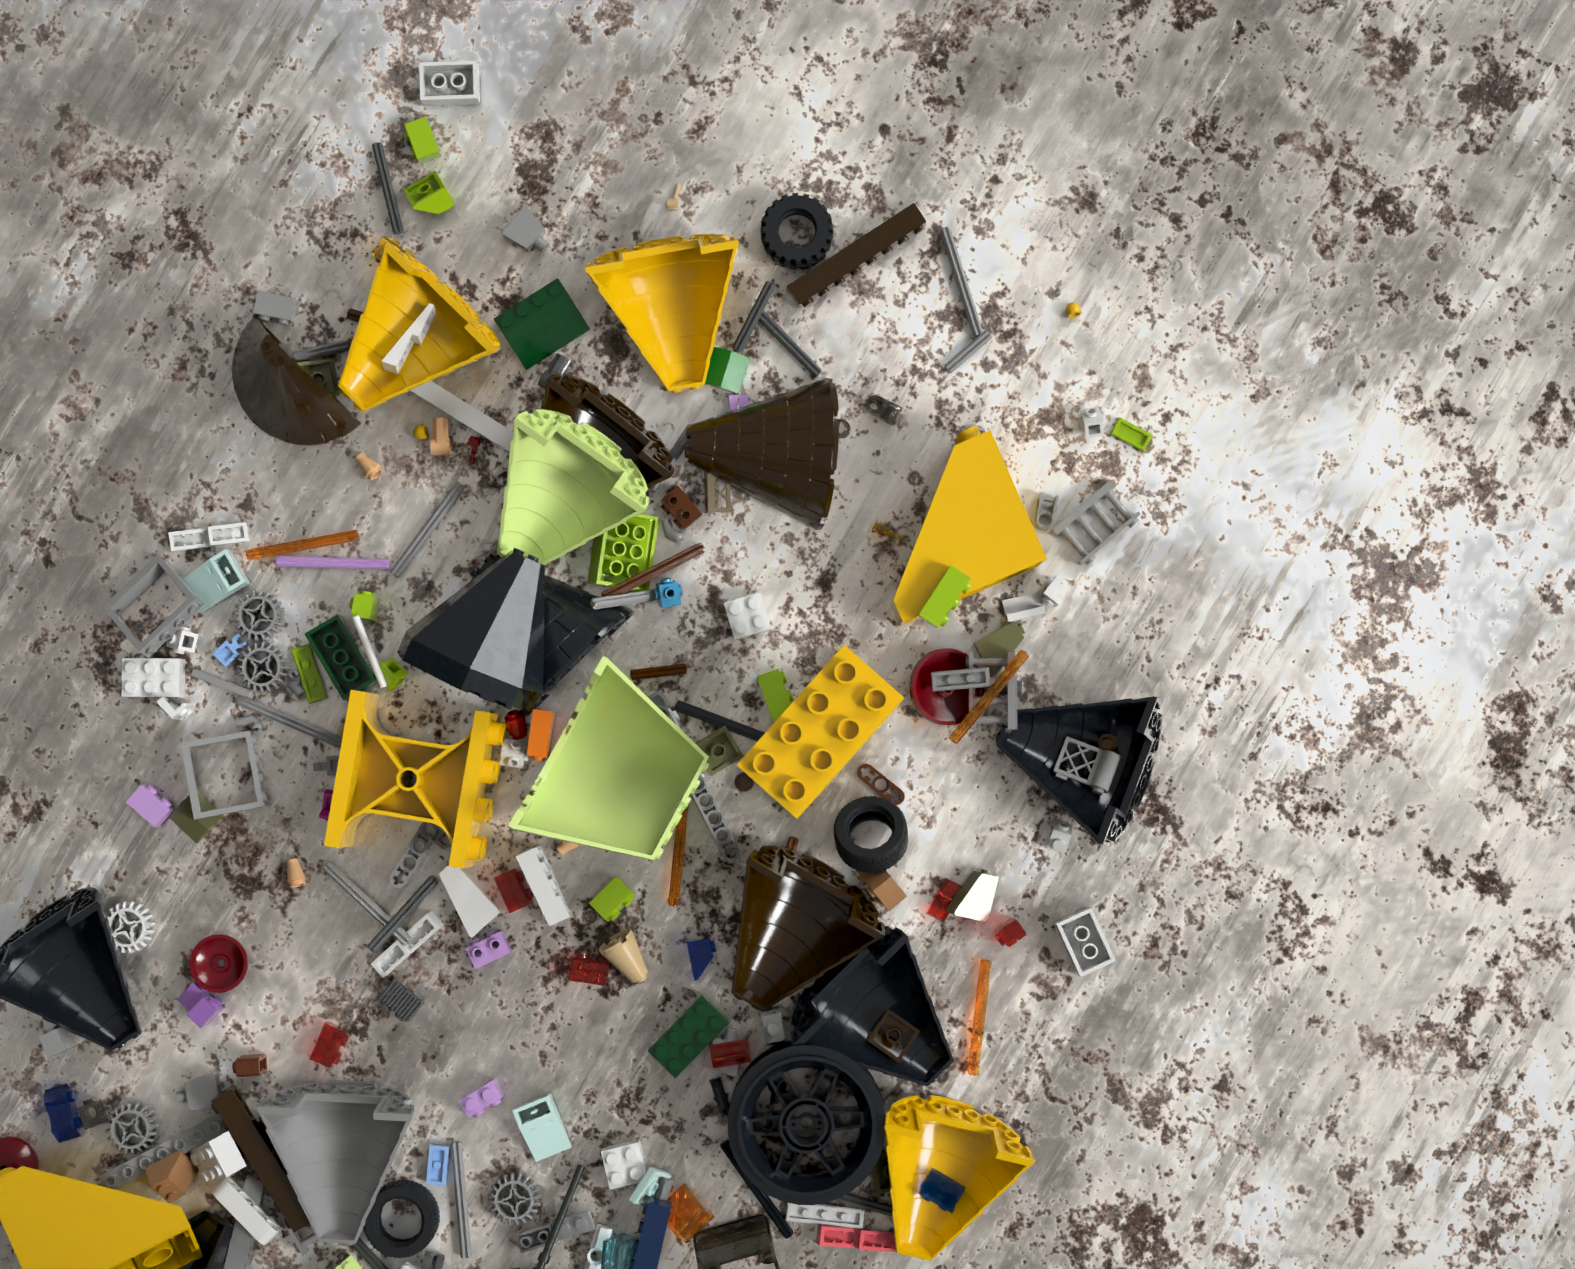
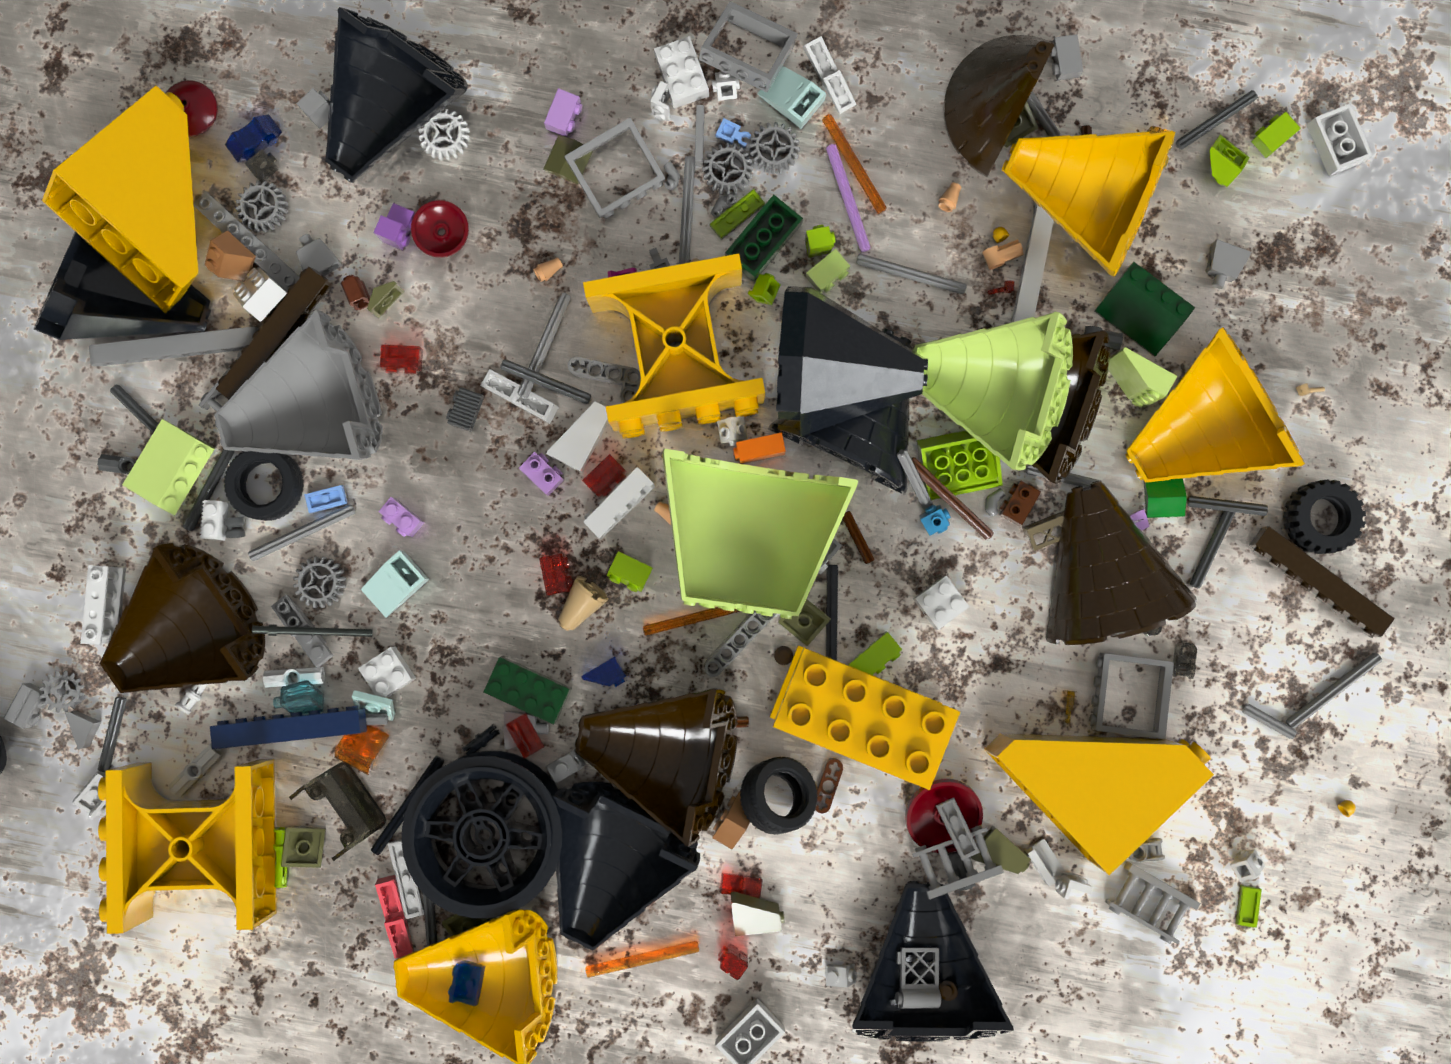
camera: 70 degrees right, 0 degrees up
white beam [212,1177,284,1245] -> none
white bar [352,615,387,688] -> none
white slope [382,303,436,375] -> none
red brick [504,710,528,740] -> none
dark brown slope [867,1009,920,1063] -> none
lime brick [918,565,971,629] -> none
clear orange axle [949,650,1029,744] -> none
none -> olive slope [367,281,405,319]
none -> yellowish green brick [805,249,850,293]
none -> light grey window [1090,653,1174,739]
none -> yellowish green slope [1108,347,1177,408]

